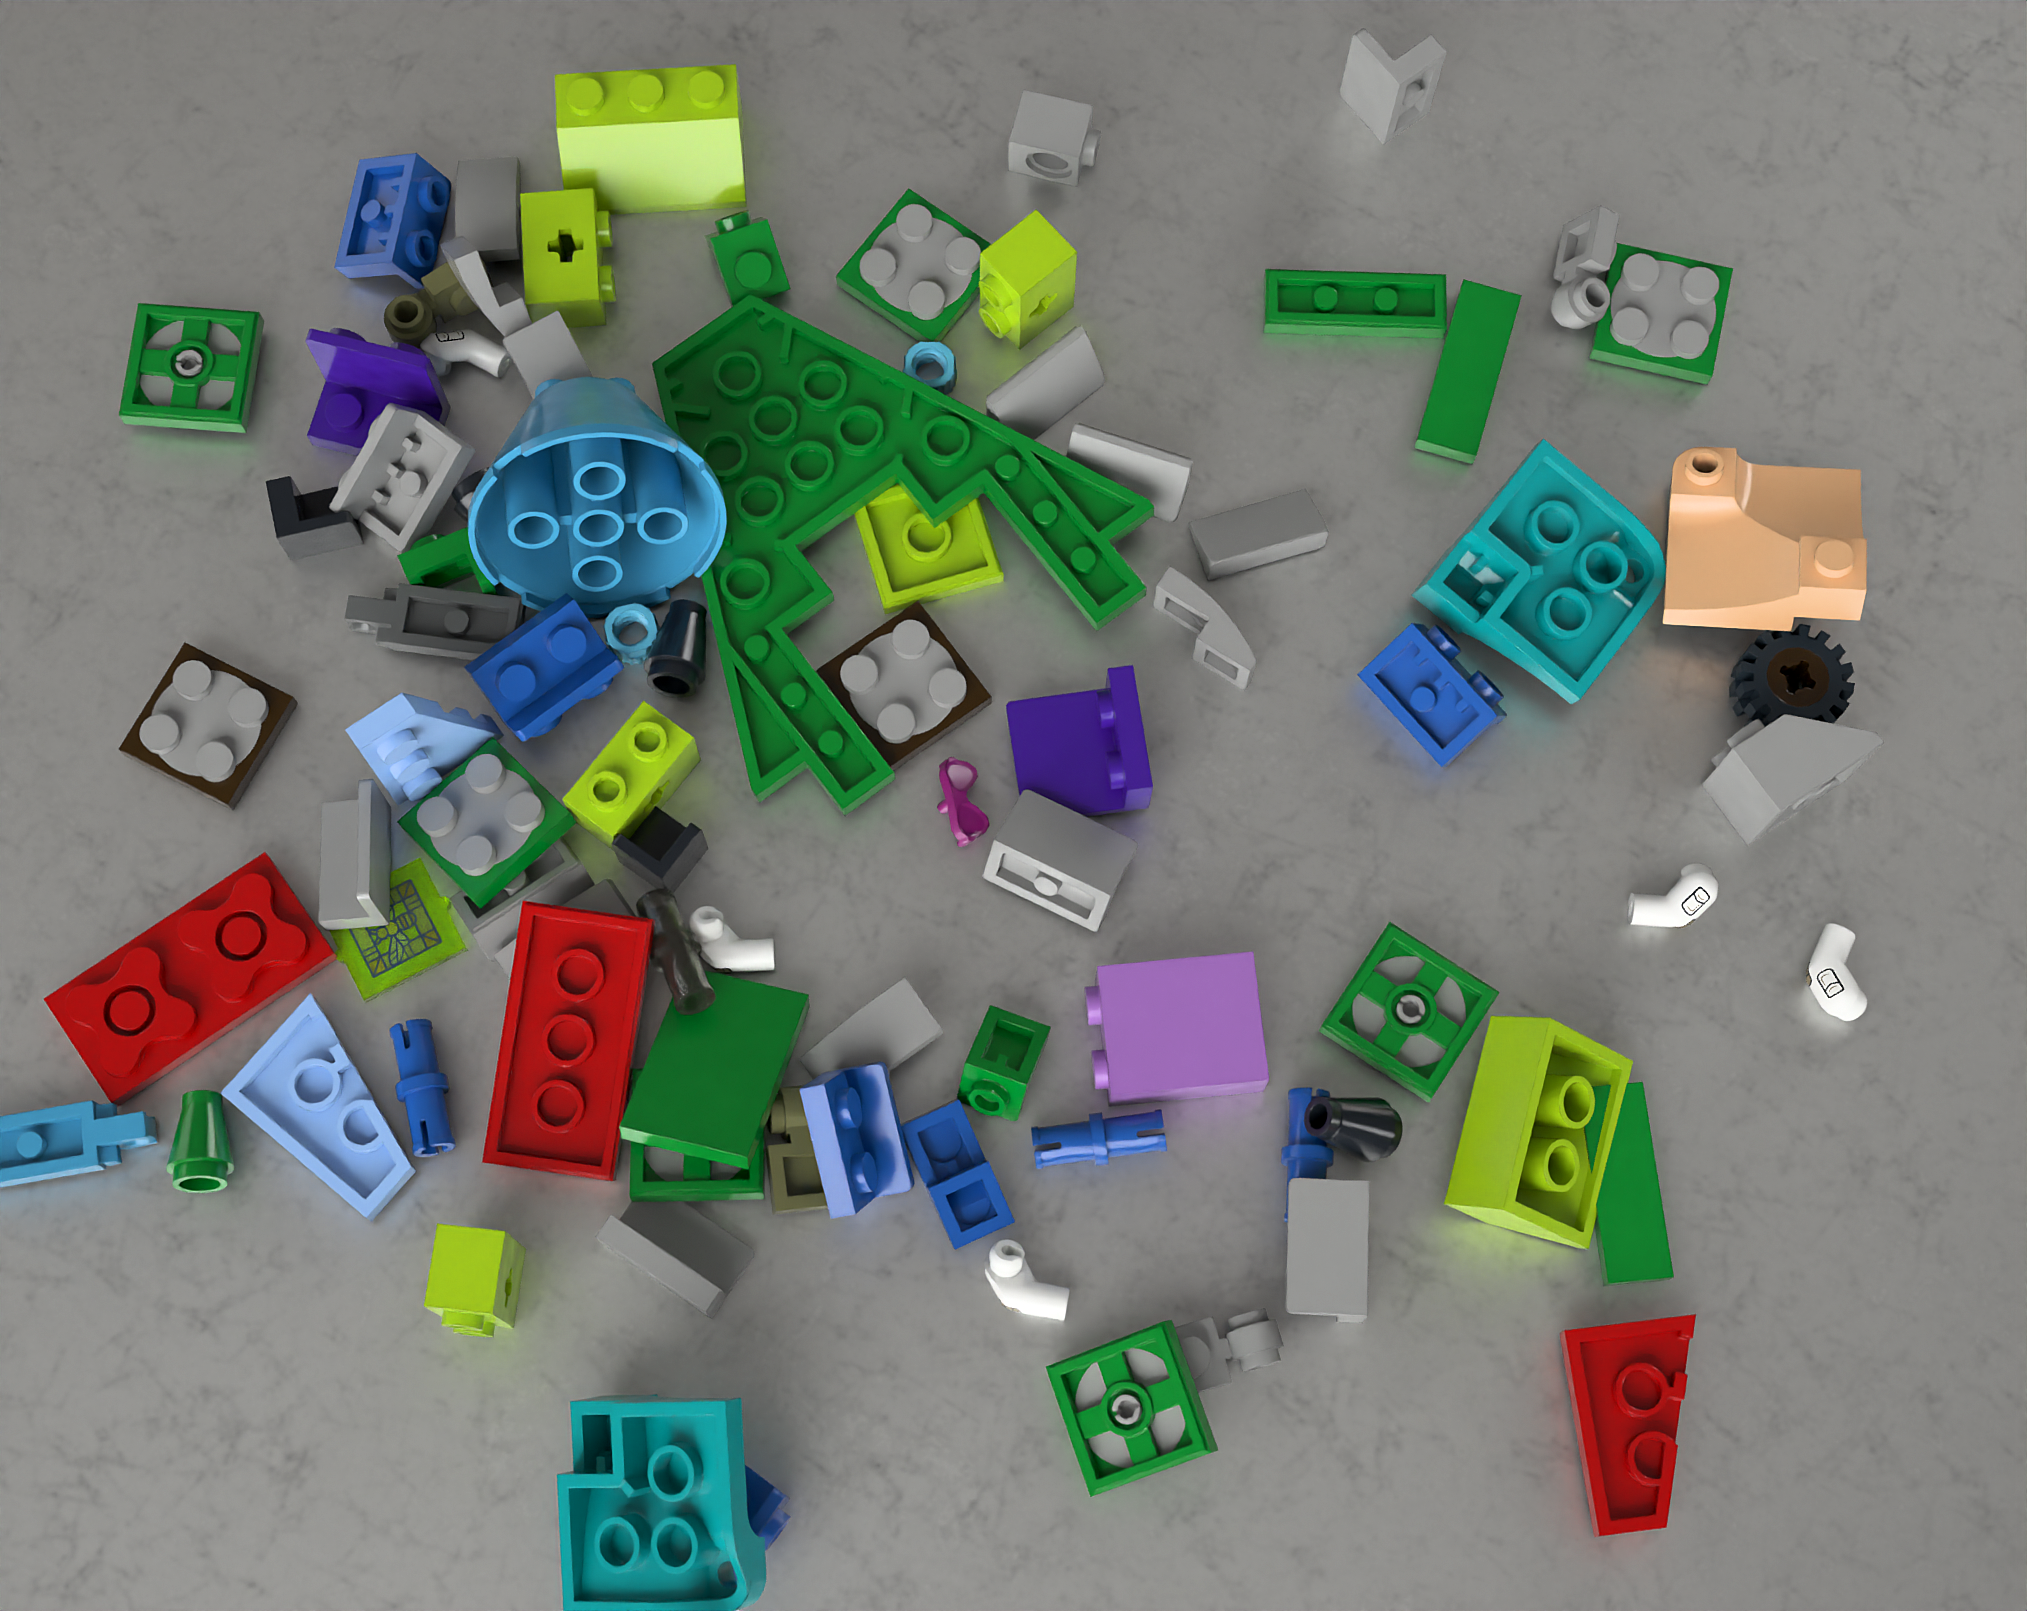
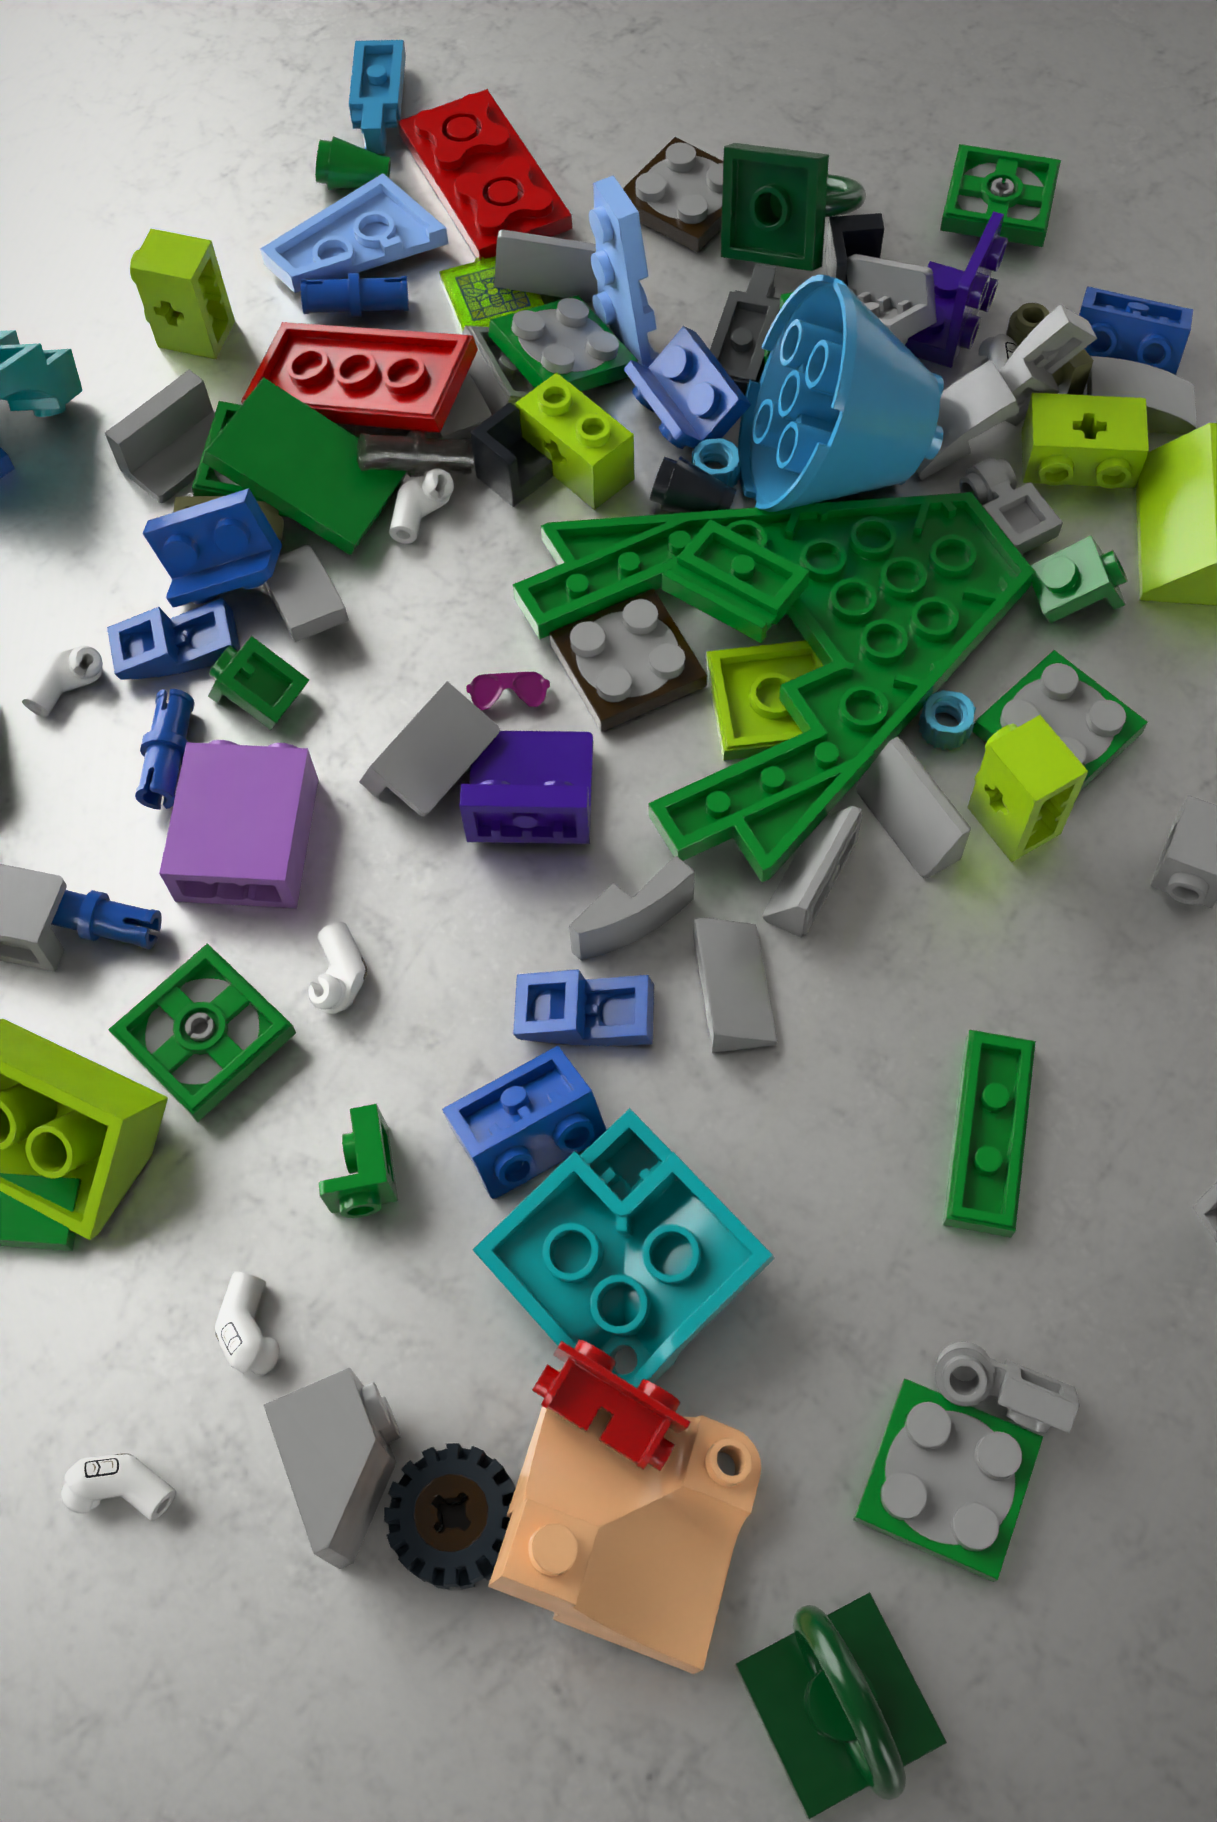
camera: 105 degrees right, 10 degrees down
black cone [1304,1097,1403,1162] -> none
green tile [1414,279,1522,464] -> none
none -> white arm [308,922,367,1014]
none -> green bracket [318,1104,398,1218]
none -> blue slope [513,969,654,1046]
none -> red hinge [532,1339,691,1471]
none -> green plate [662,519,810,643]
none -> dark green tile [721,143,866,271]
none -> dark green tile [734,1592,947,1819]
none -> light grey plate [959,458,1063,554]

